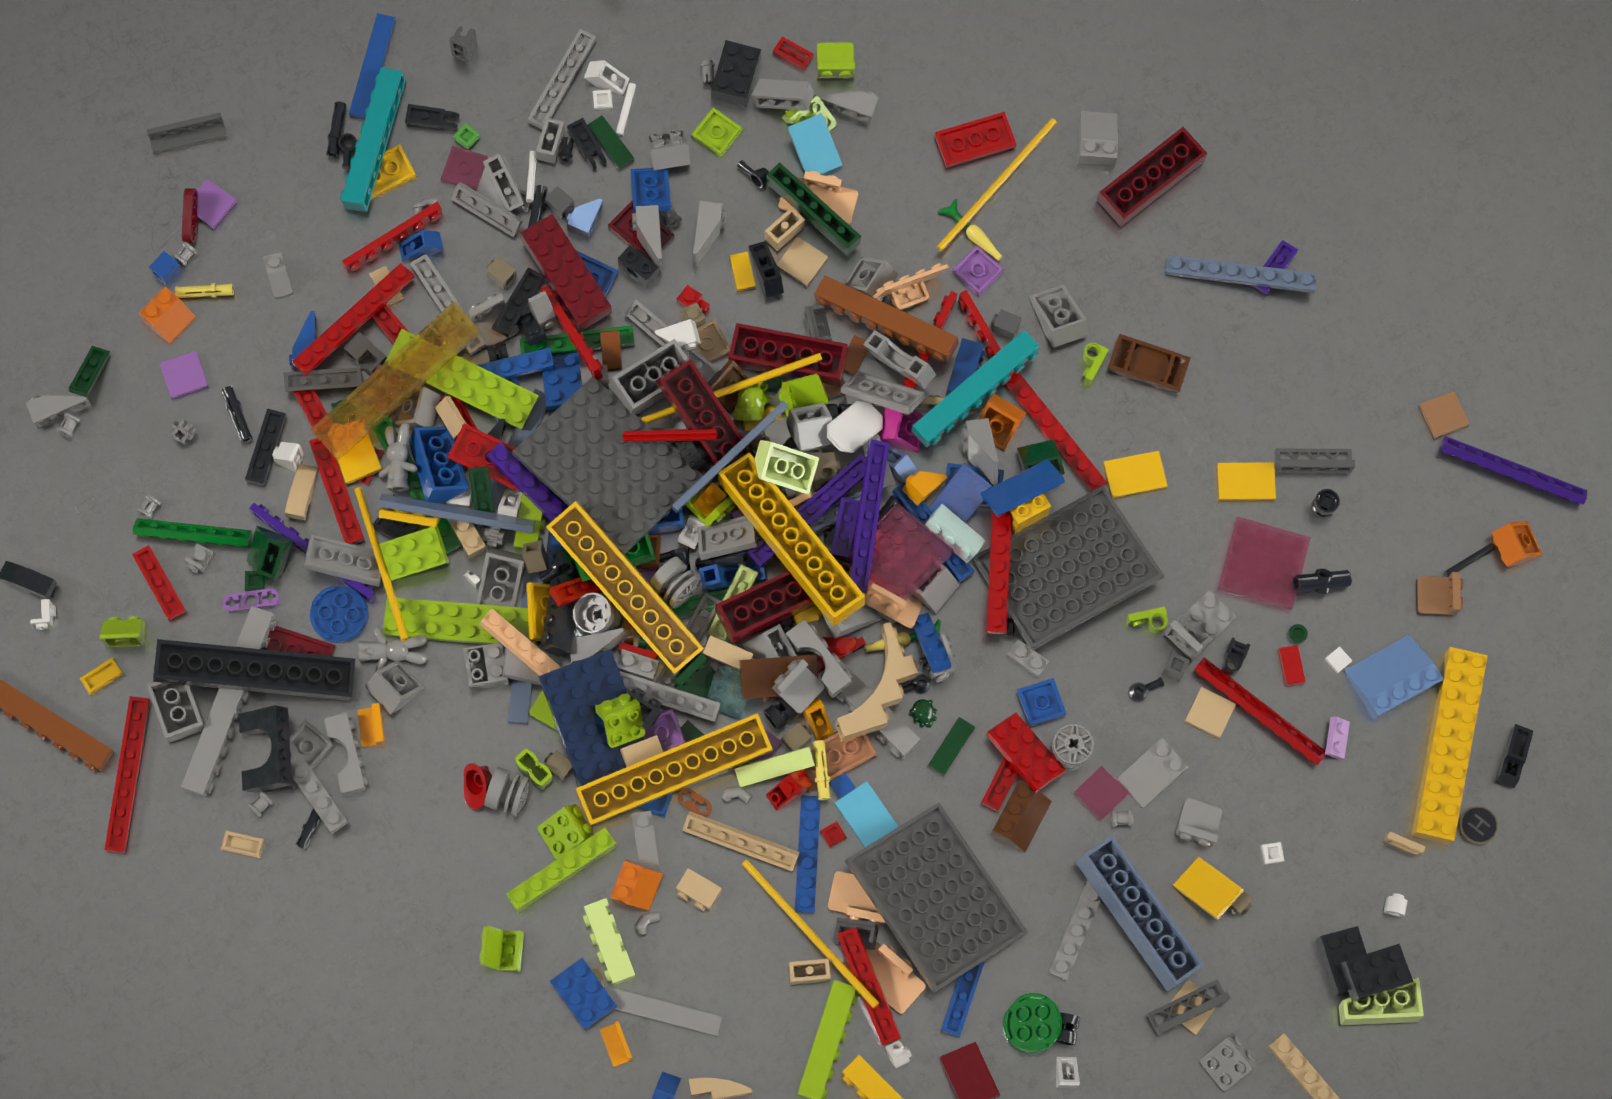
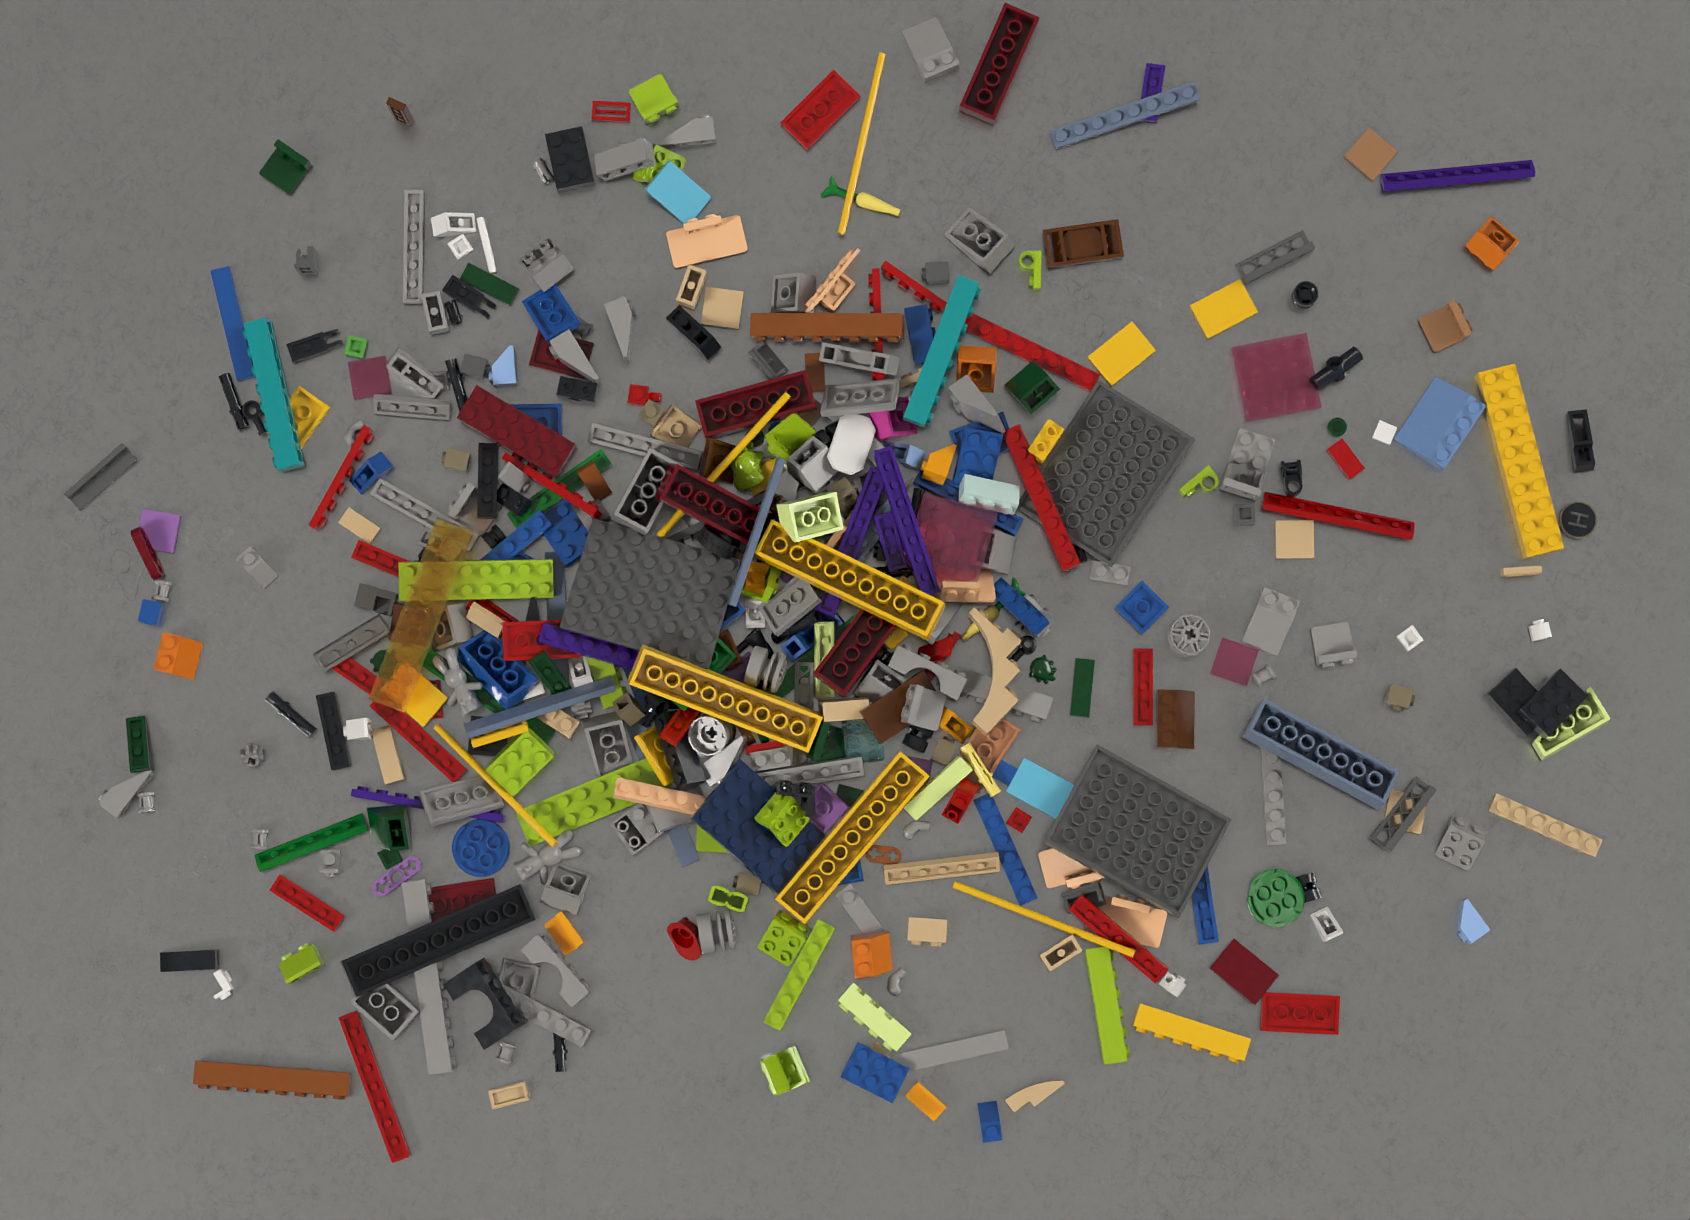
camera: 20 degrees left, 10 degrees up
yellow tile [79,657,124,695] -> none
medium lavender tile [160,351,208,399] -> none
light yellow pin [175,283,234,298] -> none
blue slope [289,311,318,371] -> none
red plate [292,263,415,376] -> none
white tile [464,570,481,589] -> none
white bar [526,151,537,203] -> none
tan tile [620,735,663,767] -> none
red axle [622,429,717,442] -> none
white slope [655,319,701,350] -> none
lime tile [691,107,743,158] -> none
yellow tile [729,252,756,292] -> none
black bar [737,160,769,188] -> none
dark green brick [766,162,861,256] -> none
medium lavender tile [951,245,1004,297] -> none
blue tile [981,459,1065,516] -> none
red plate [986,712,1066,793] -> none
black bar [1128,677,1165,702] -> none
yellow tile [1173,857,1244,920] -> none
lavender plate [1325,717,1350,760] -> none
black bar [1444,543,1495,577] -> none

